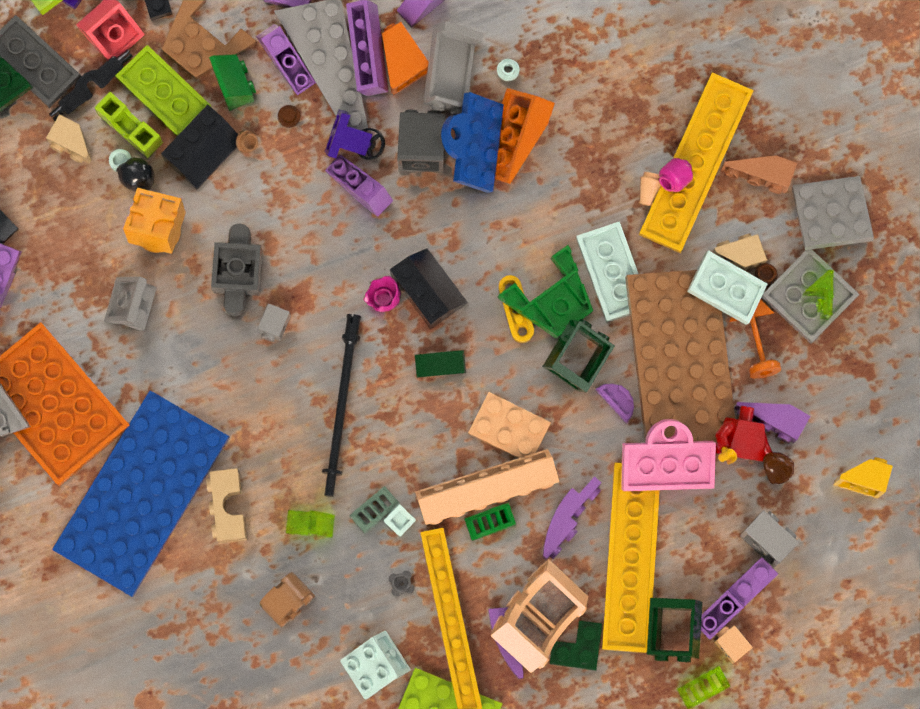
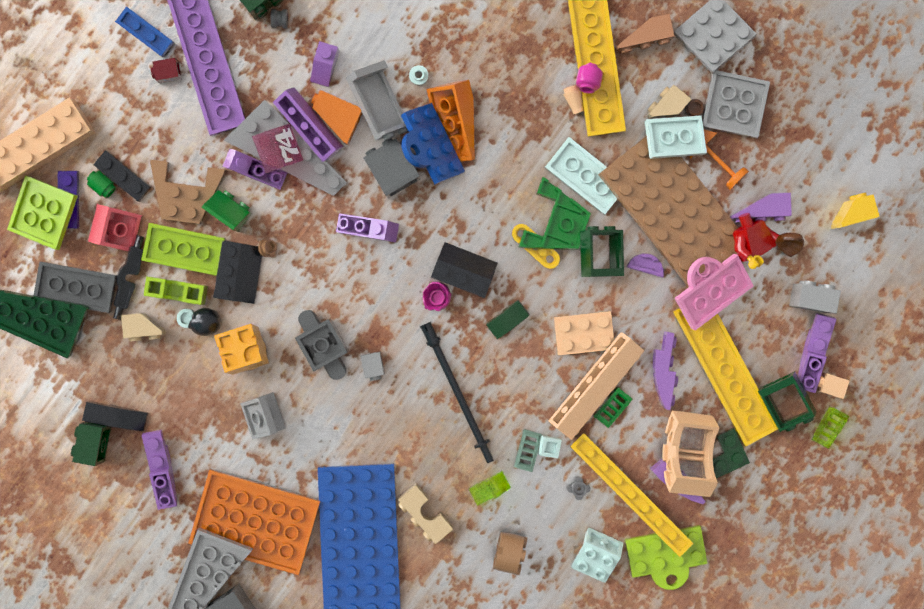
camera: 30 degrees left, 10 degrees up
reddish brown plate [278,105,301,128] -> none
dark purple piece [324,109,385,160] -> none
clear neon green slope [803,270,834,320] -> none
none -> clear pink slope [252,124,303,174]

